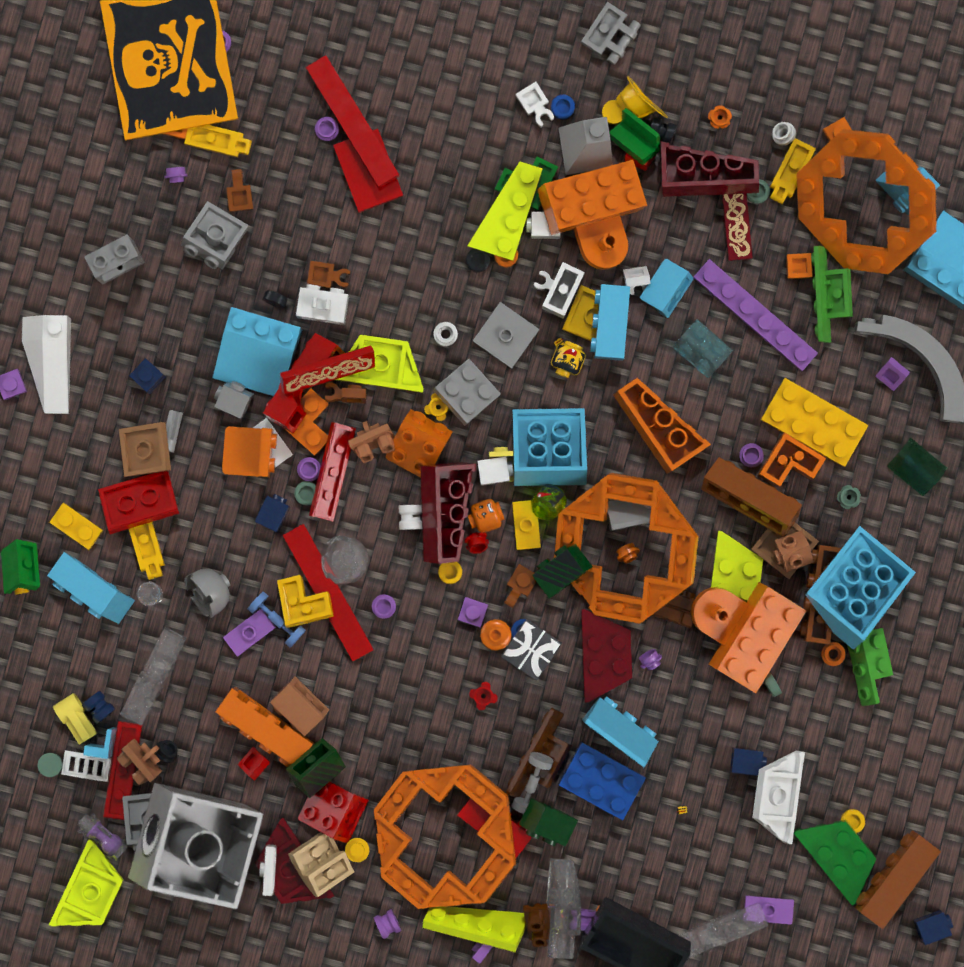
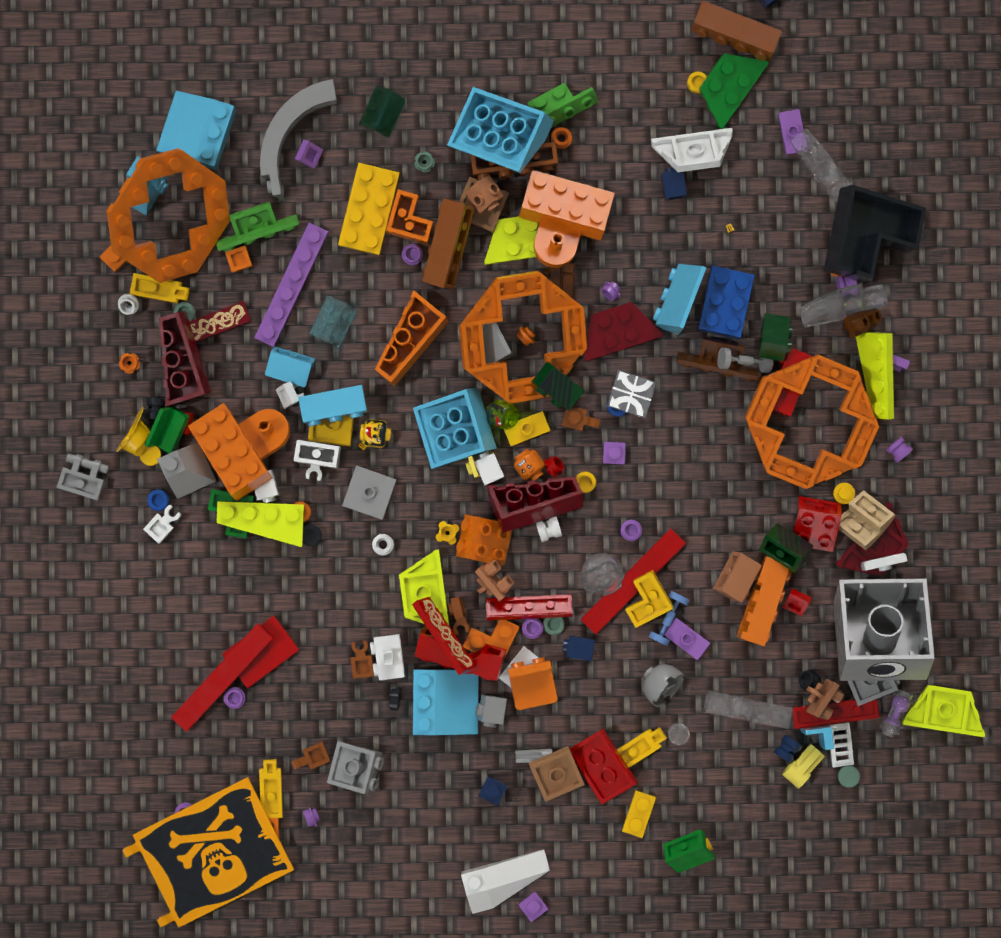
camera: 105 degrees left, 0 degrees up
medium azure wedge [47,552,135,624] -> none
light grey window [84,234,145,285] -> none
light grey plate [433,359,501,426] -> none
red plate [469,682,498,710] -> none
orange head [480,619,512,651] -> none
sand green tile [763,672,782,697] -> none

